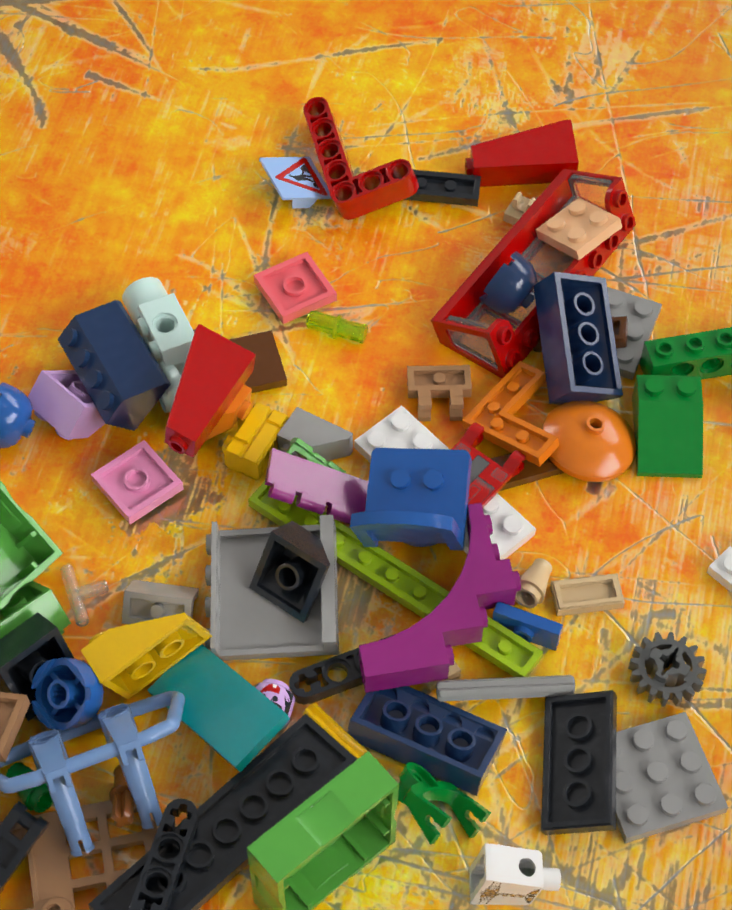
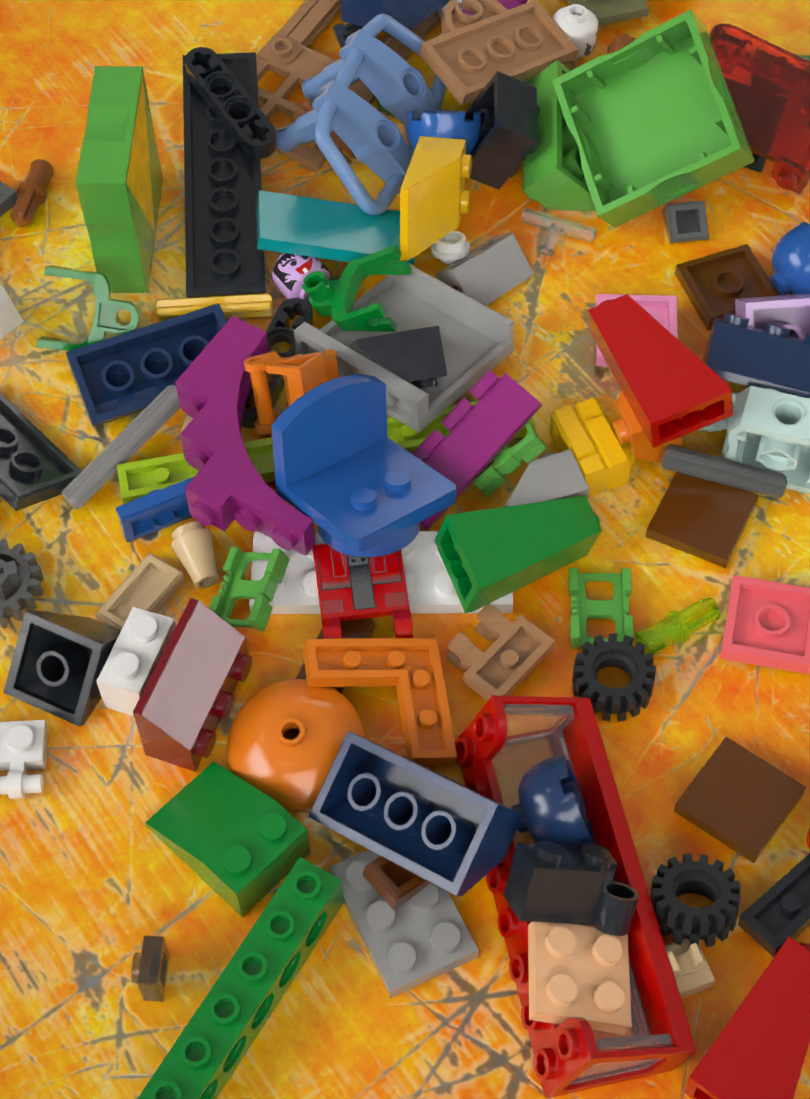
camera: 135 degrees right, 0 degrees up
none -> black slope [3,609,121,727]
none -> white brick [96,607,176,716]
none -> slope [133,598,252,772]
none -> bright green piece [209,547,290,631]
none -> orange piece [244,349,339,434]
none -> green piece [302,245,412,332]
none -> green slope [434,496,602,613]
none -> black hinge [503,840,639,936]
none -> bright green piece [569,568,634,649]
none -> black tyre [572,633,656,722]
none -> black tyre [650,853,741,947]
none -> reddish brown tile [674,737,806,863]
none -> reddish brown tile [675,244,779,330]

